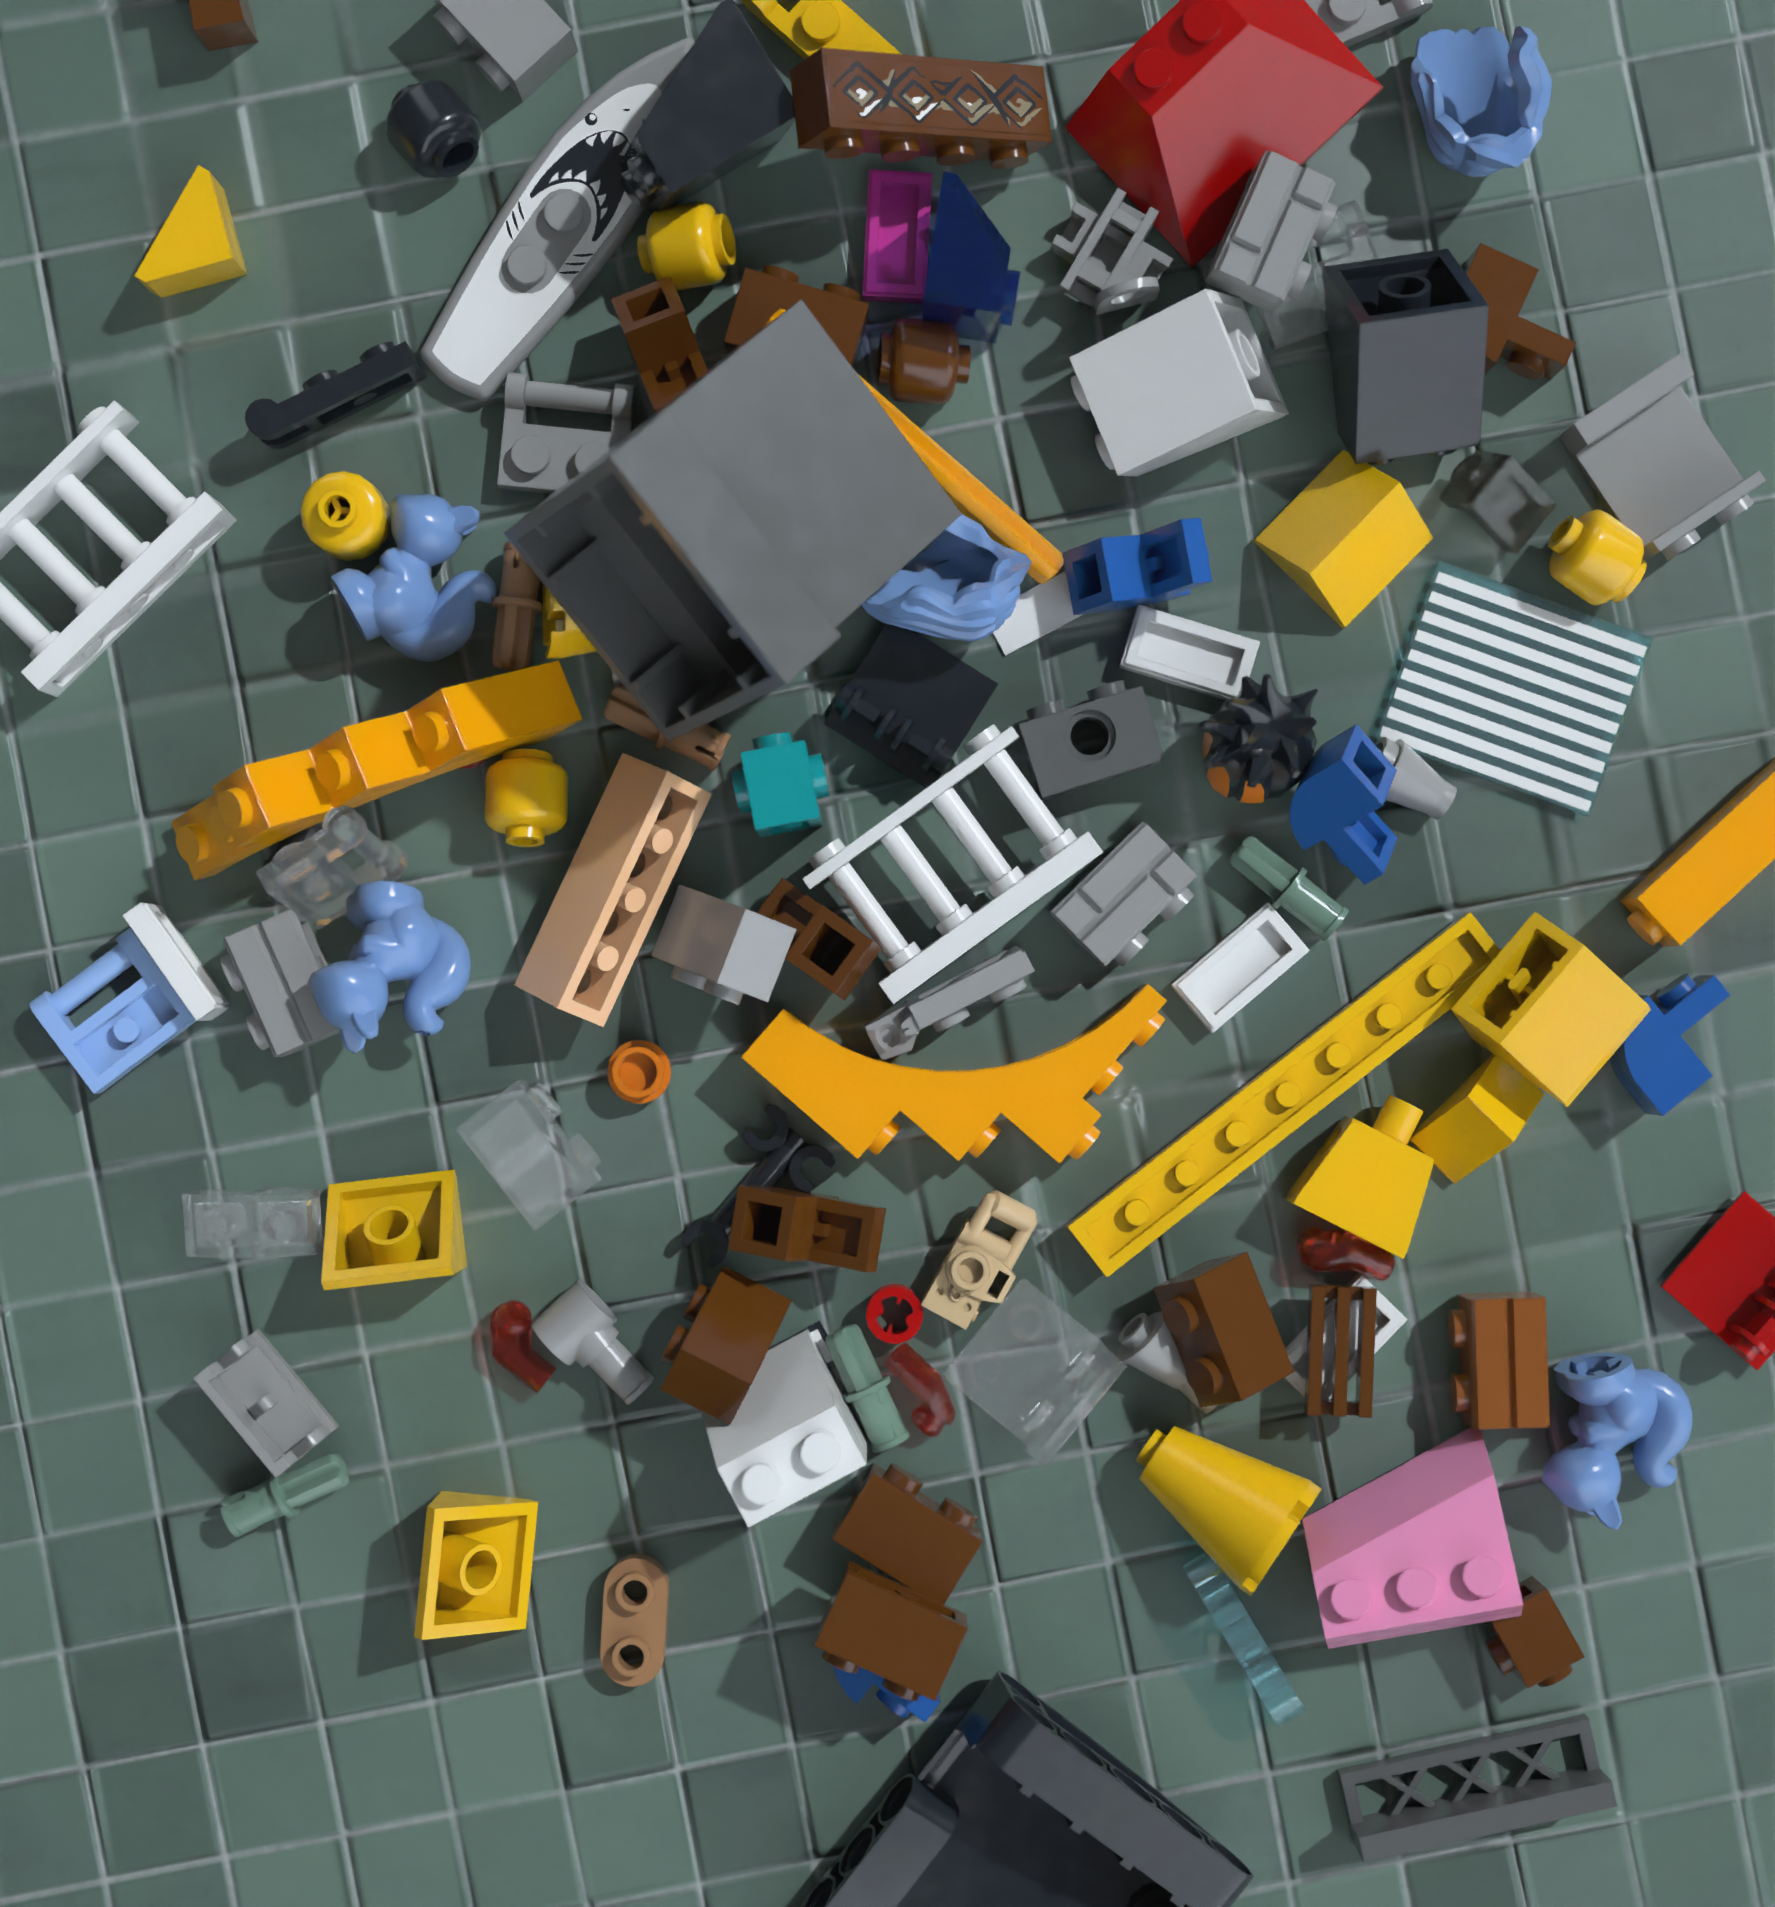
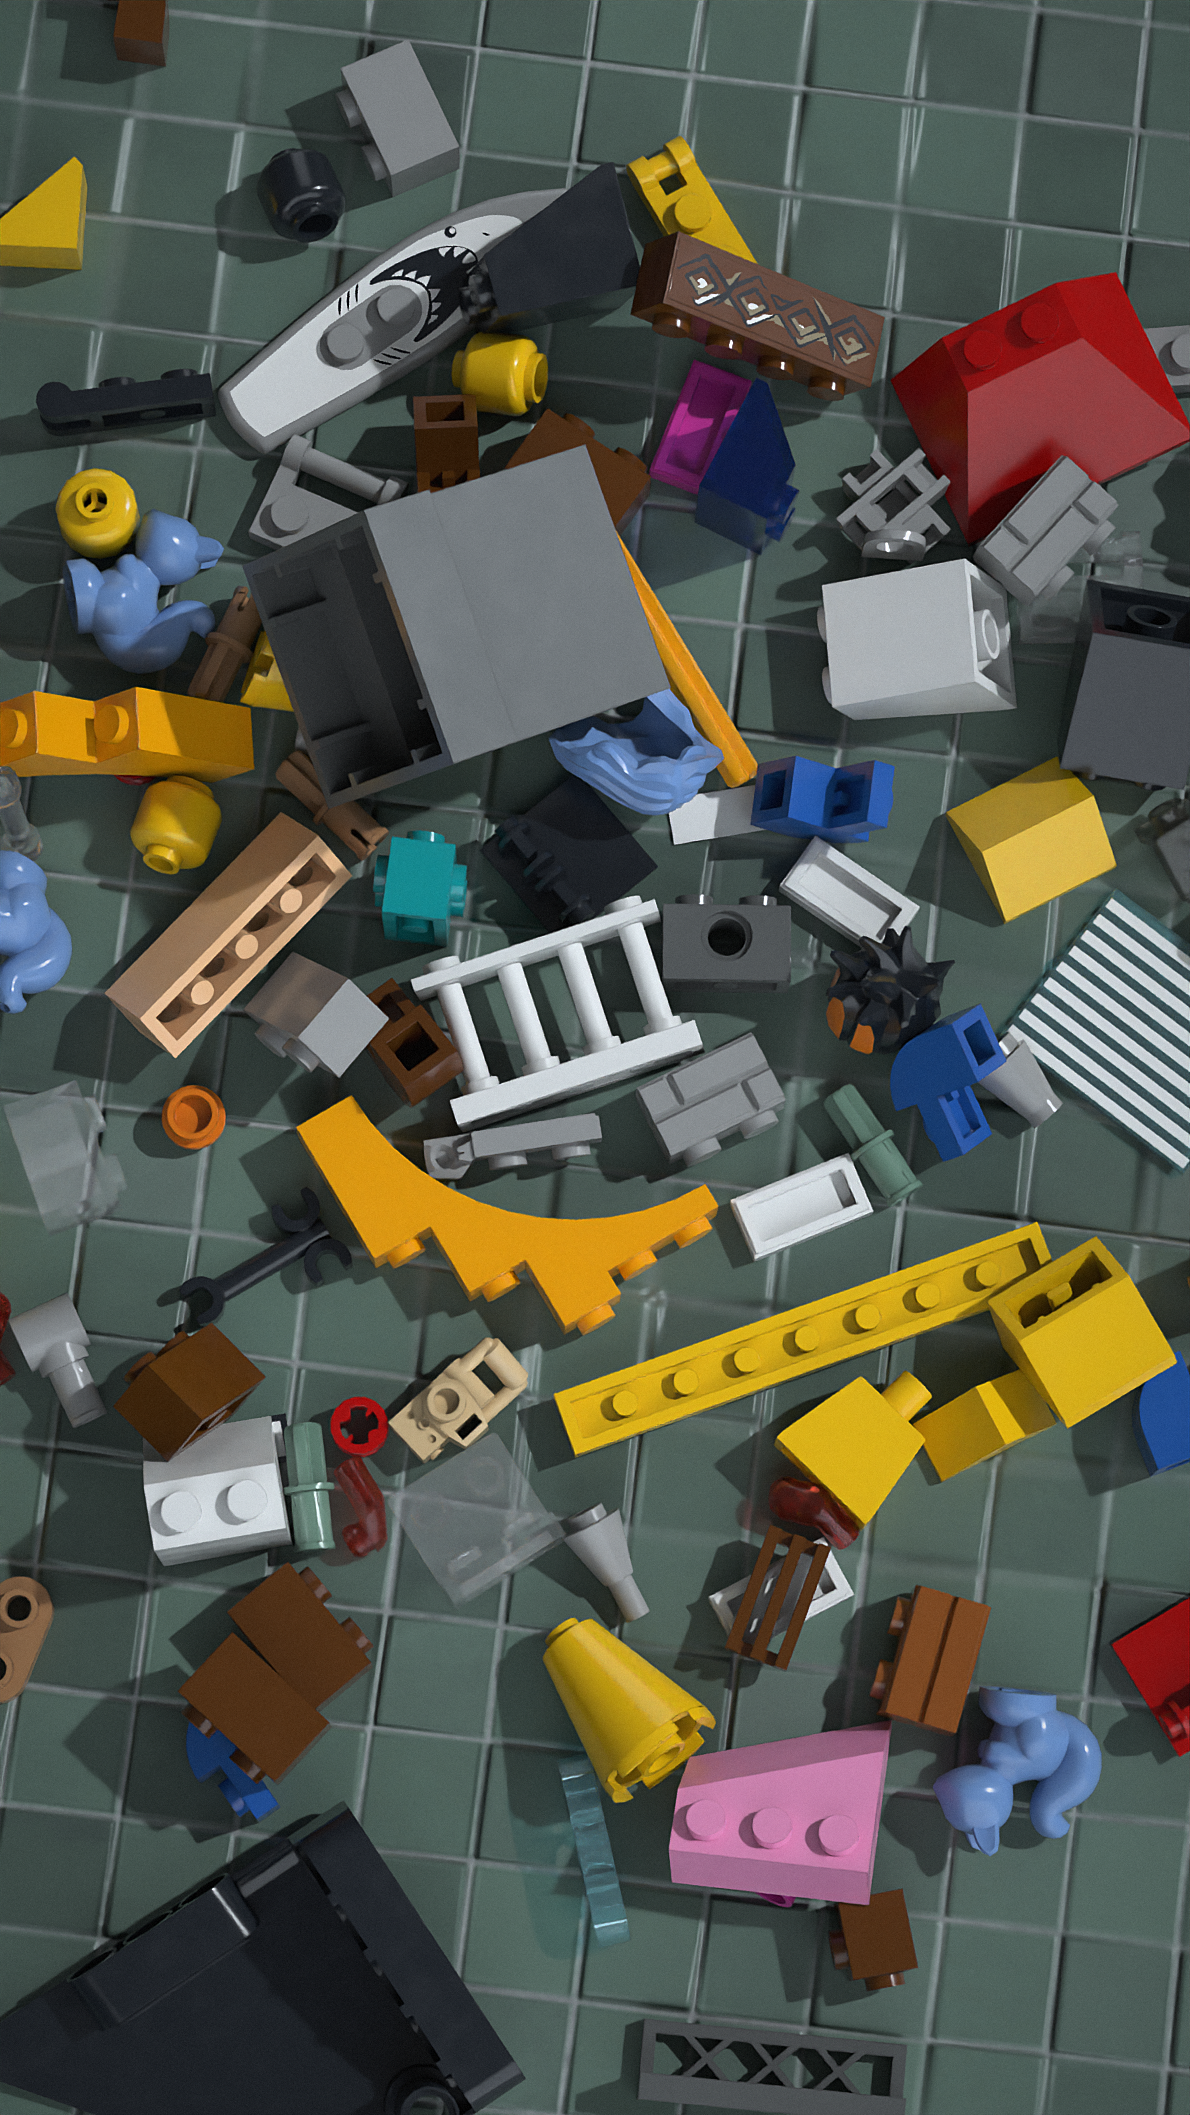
camera: 15 degrees right, 10 degrees down
reddish brown brick [728,1185,886,1272] -> none
reddish brown head [877,318,971,405] -> none
reddish brown brick [1153,1252,1294,1408] -> none

